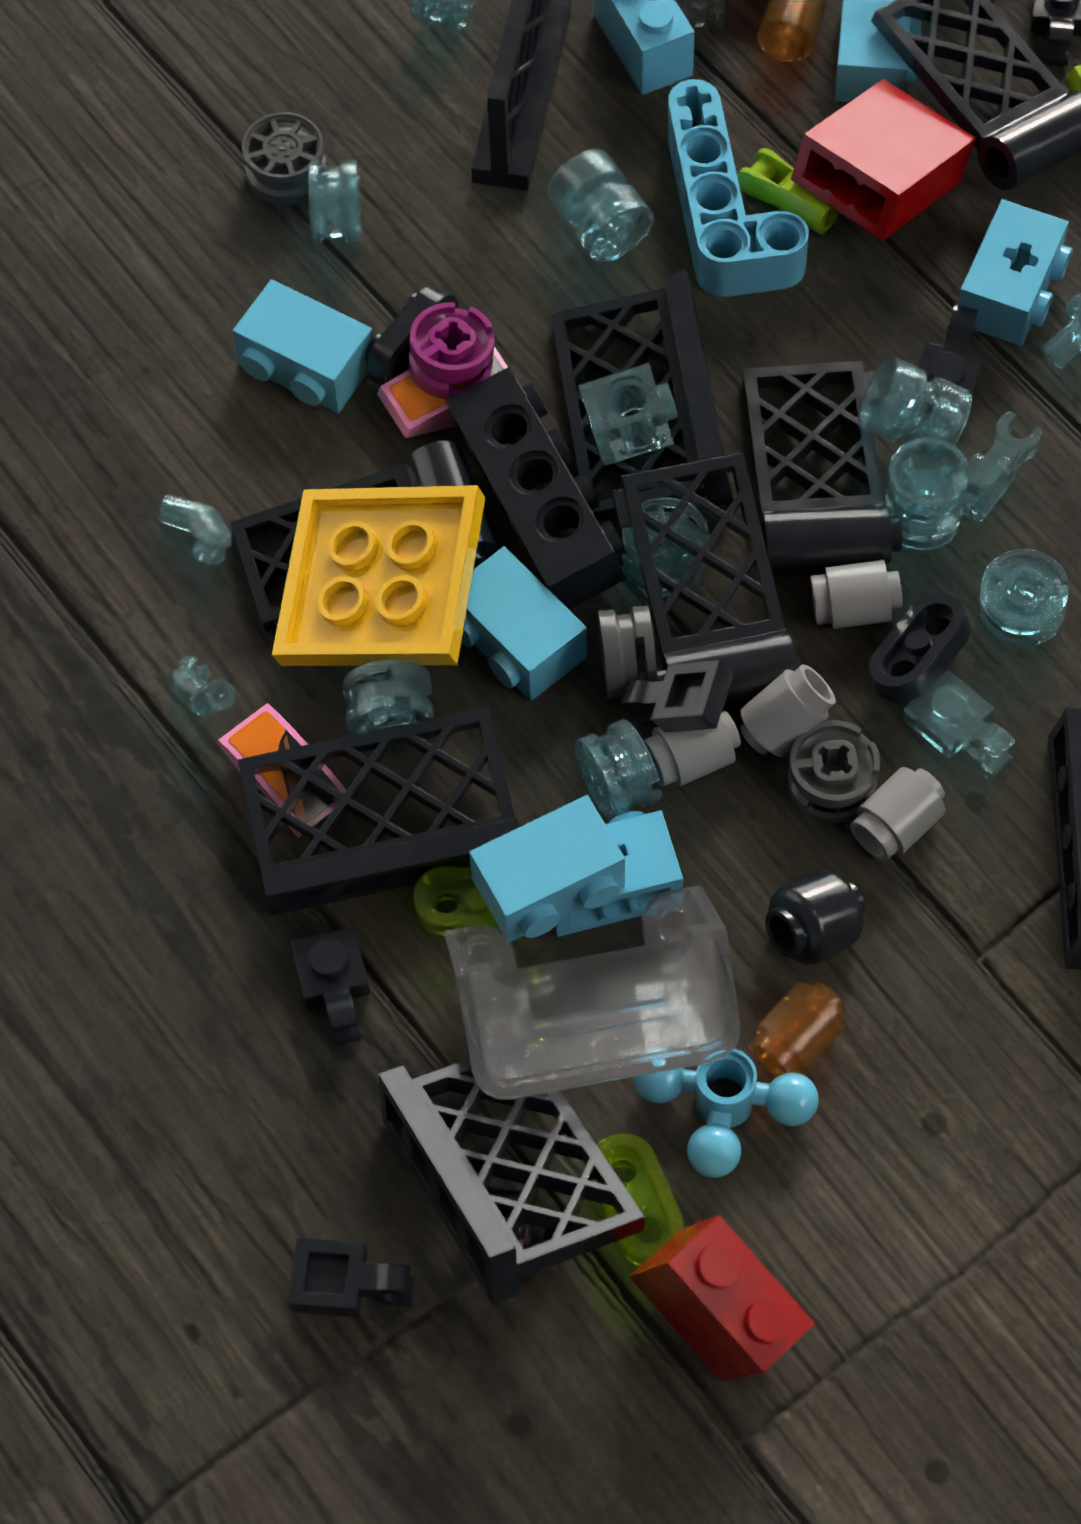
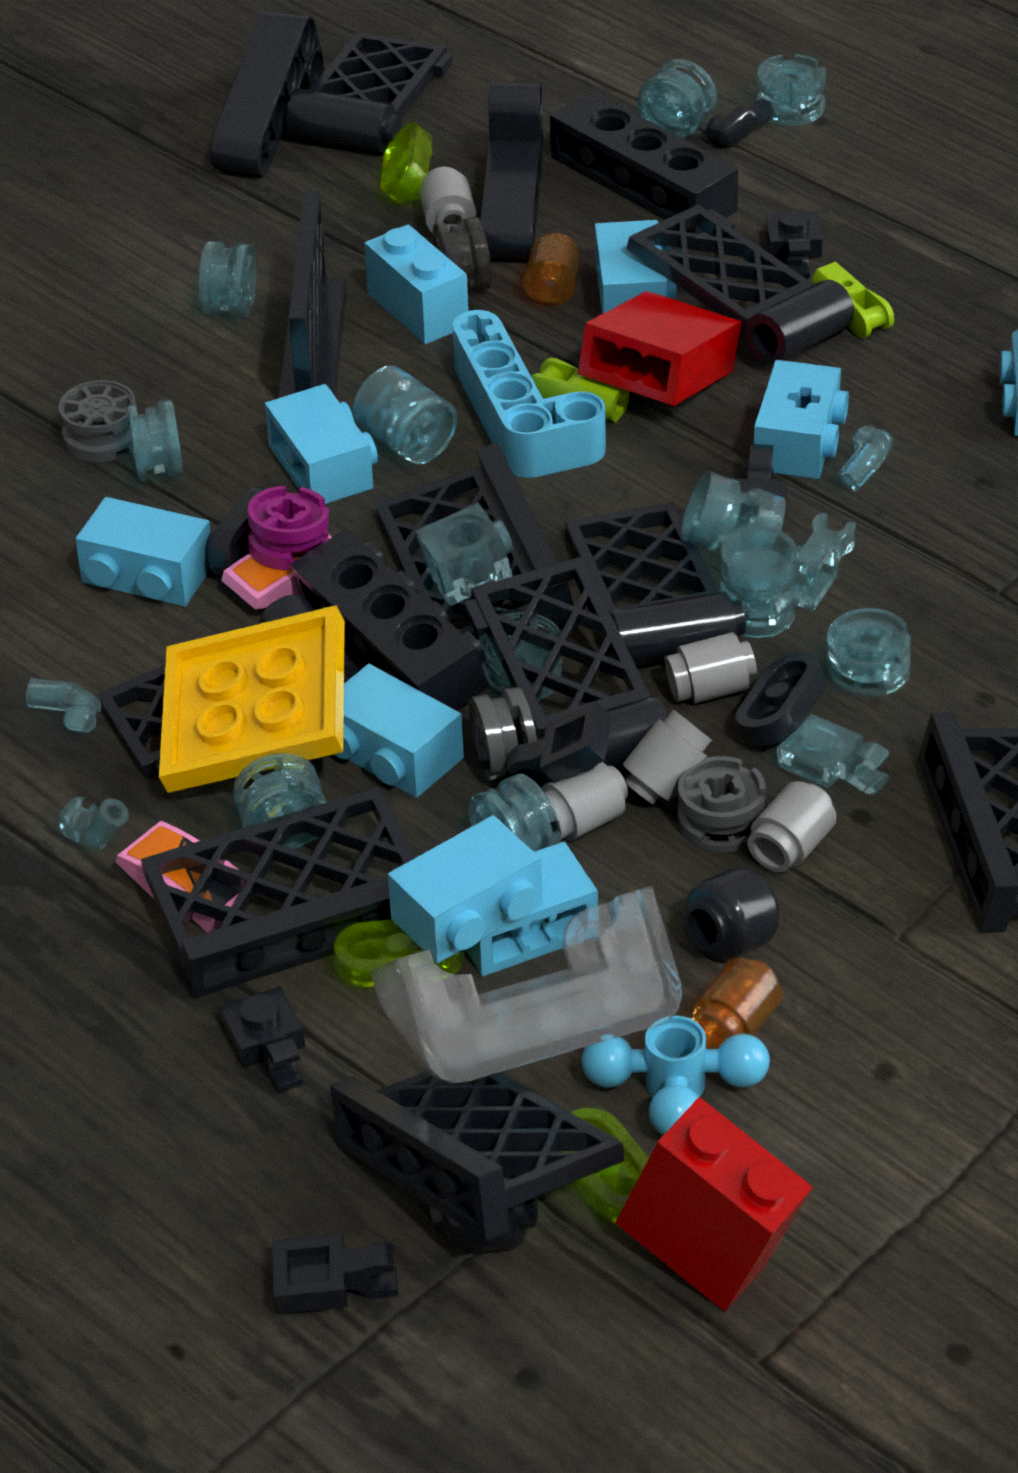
camera: 10 degrees left, 20 degrees down
none -> medium azure brick [265,384,378,504]

